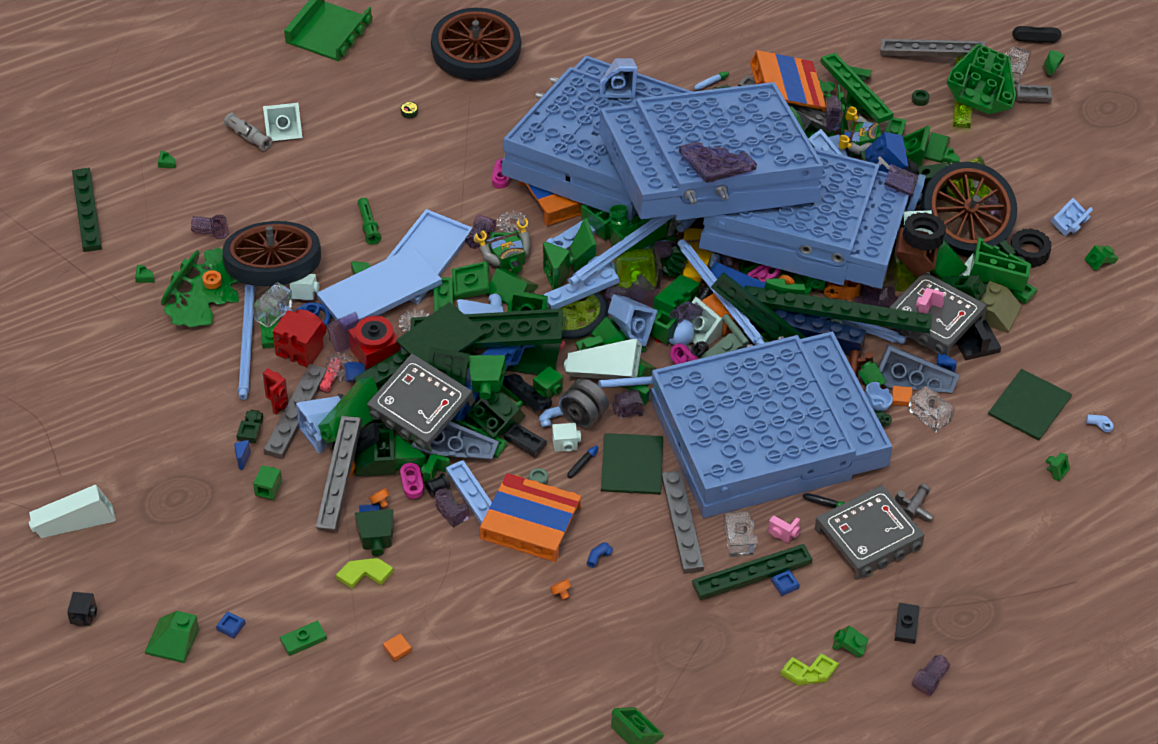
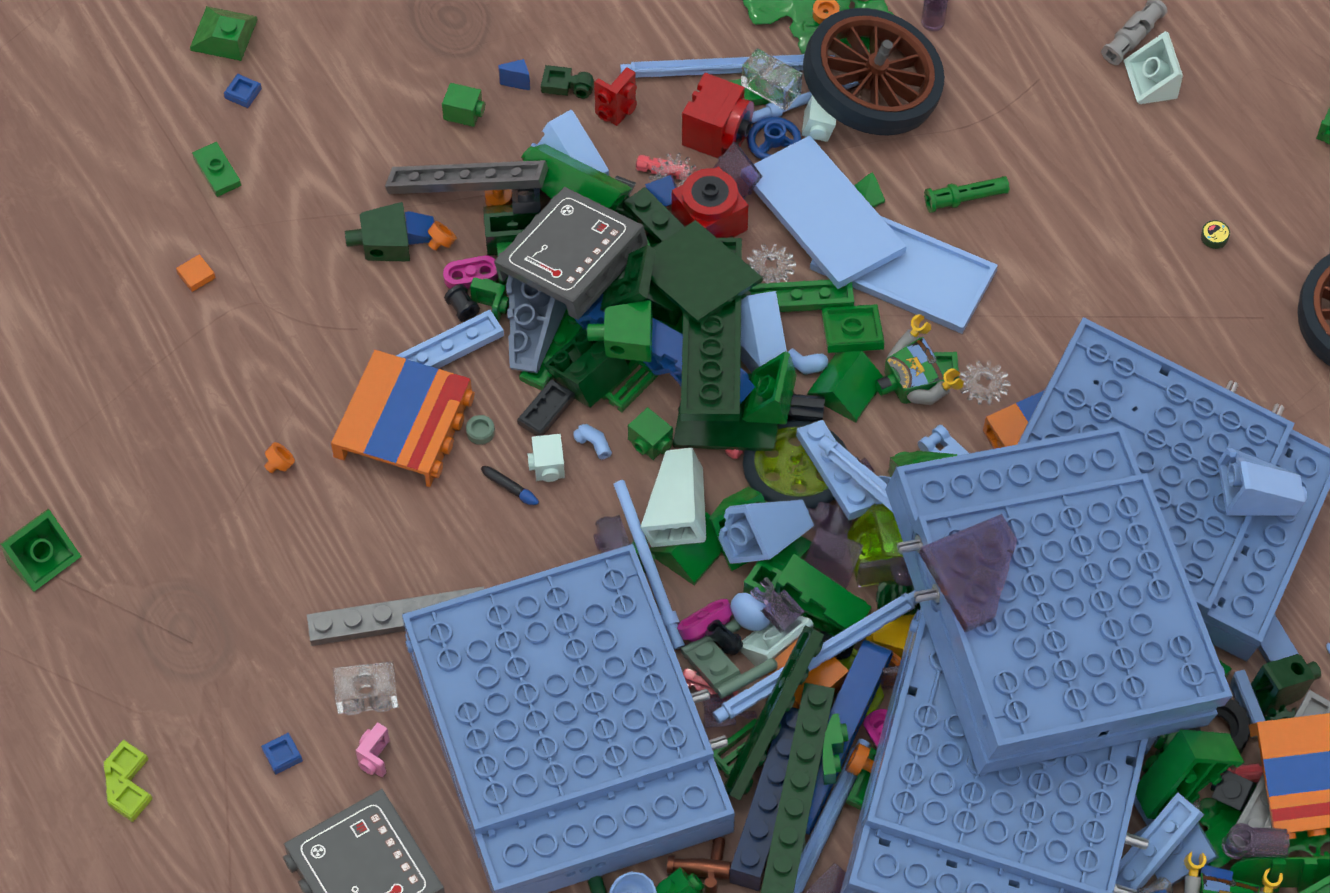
camera: 90 degrees right, 10 degrees up
flat silver plate [264,364,327,459] -> none
lime tile [336,558,394,589] -> none
clear purple leg [435,488,470,528] -> none
clear purple piece [465,214,496,249] -> none
black plate [502,374,552,411] -> none
green slope [543,242,570,290] -> none
flat silver wheel [559,378,609,429] -> none
green bracket [576,335,603,351] -> none
blue arm [587,542,613,568] -> none
dark green piece [601,433,663,495] -> none
dark green plate [692,544,813,600] -> none
black piece [802,493,844,508] -> none
green bracket [832,625,869,658] -> none

